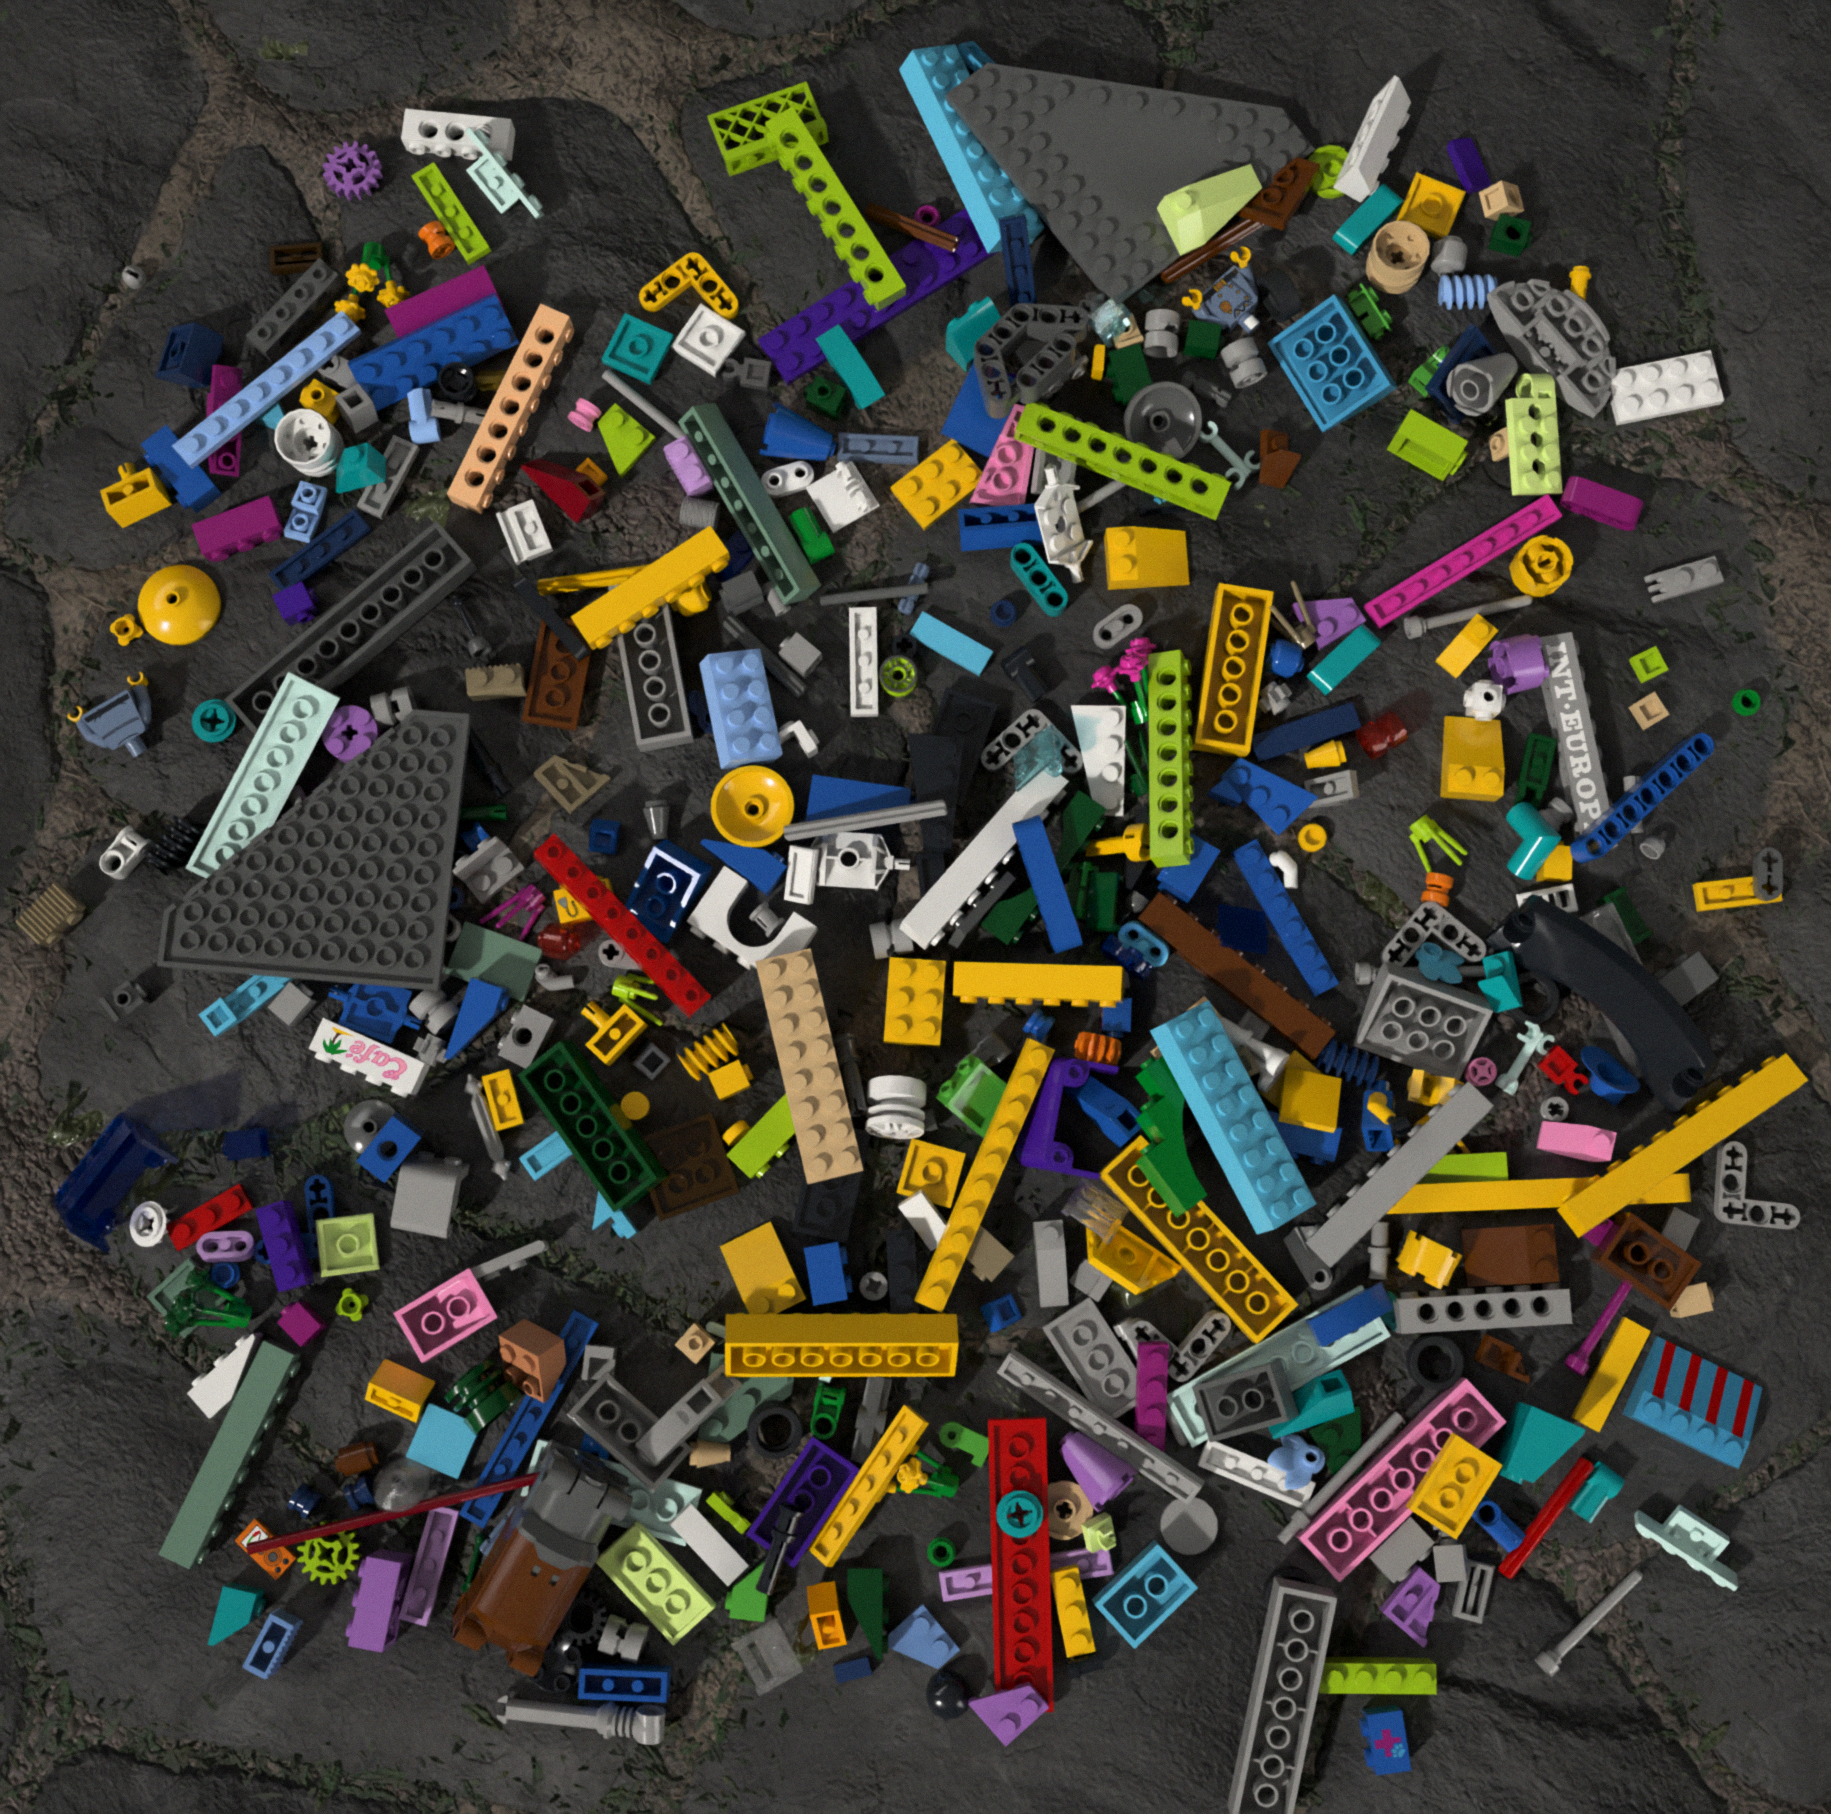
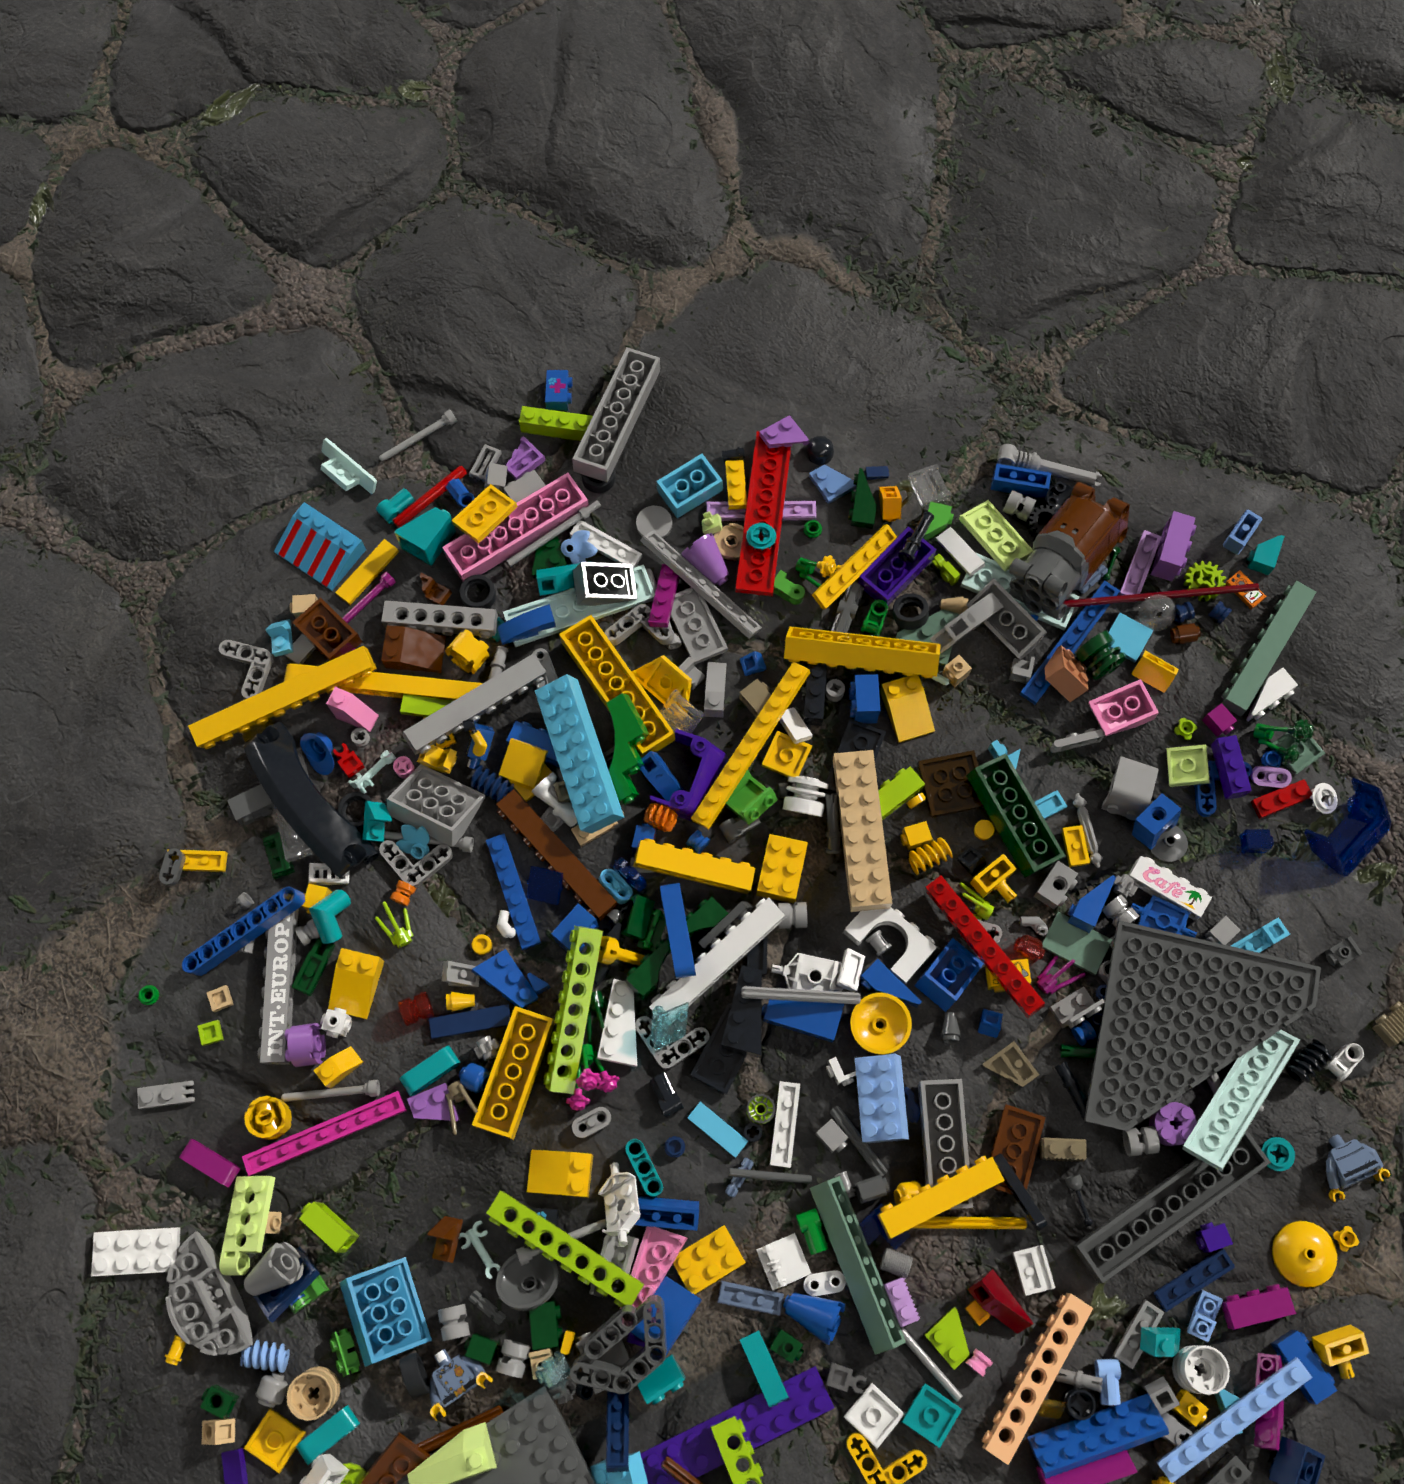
camera: 170 degrees left, 10 degrees down
none -> medium azure slope [266,619,293,657]

